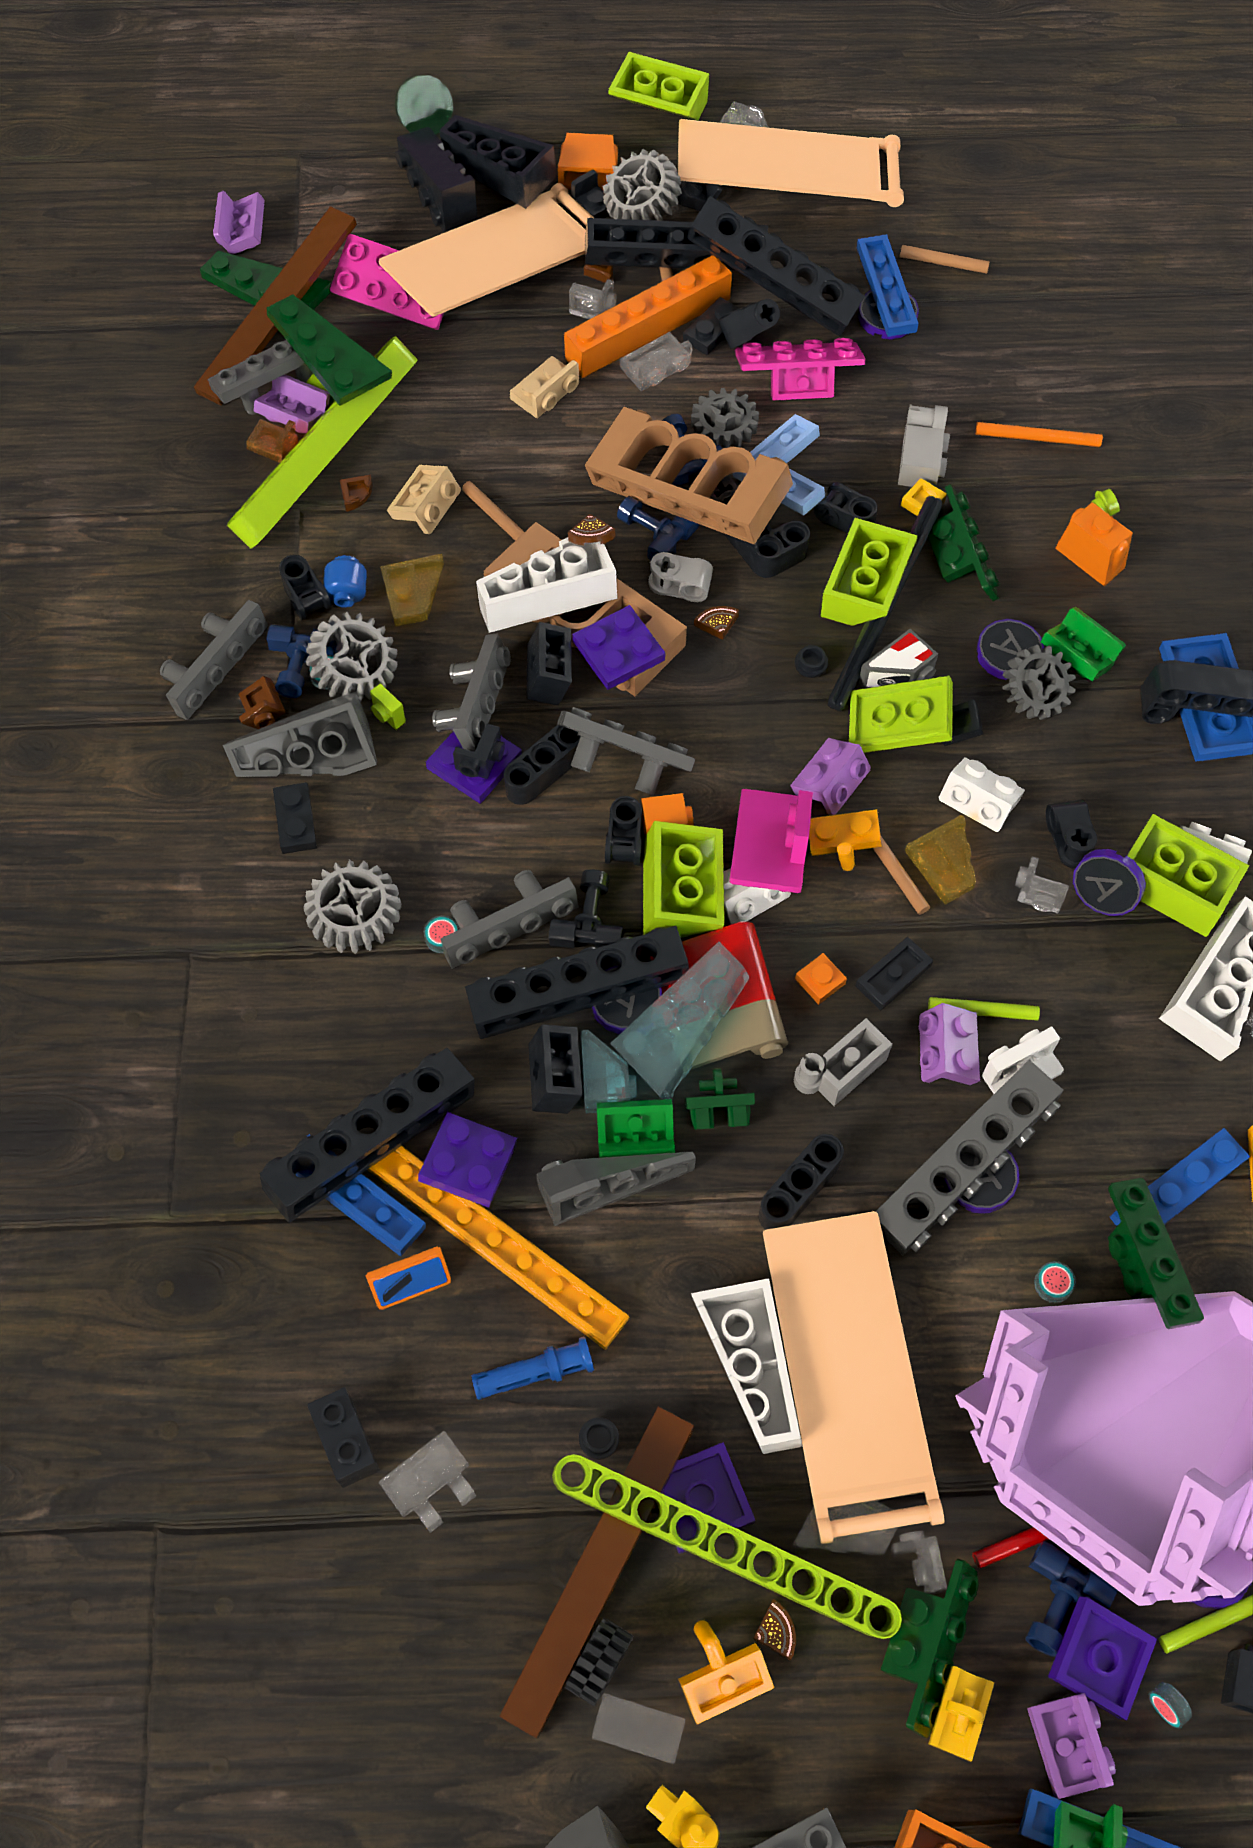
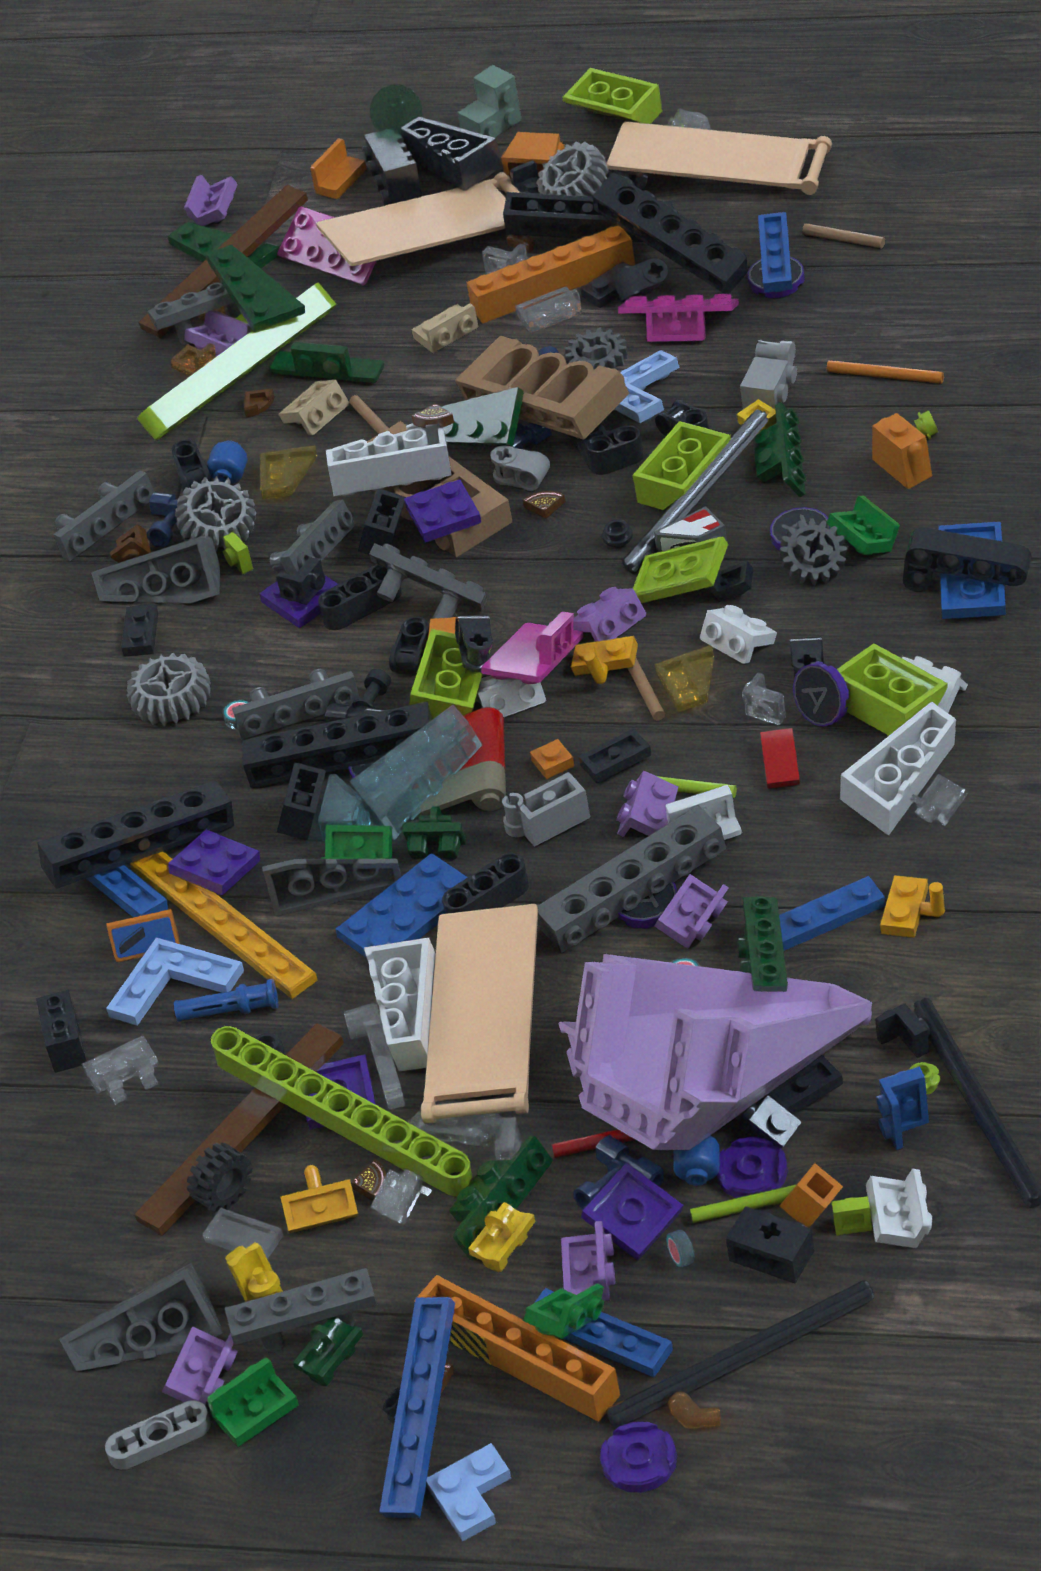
camera: 20 degrees right, 20 degrees down
none -> light blue plate [106,938,244,1026]
none -> dark green bracket [270,342,384,383]
none -> orange panel [310,138,367,199]
none -> blue plate [336,853,467,958]
none -> clear beam [343,1002,405,1110]
none -> clear bracket [370,1169,432,1225]
none -> wing [415,387,524,447]
none -> black piece [455,615,493,673]
none -> sand green brick [458,65,522,138]
none -> medium lavender bracket [655,874,729,949]
none -> red slope [760,728,800,789]

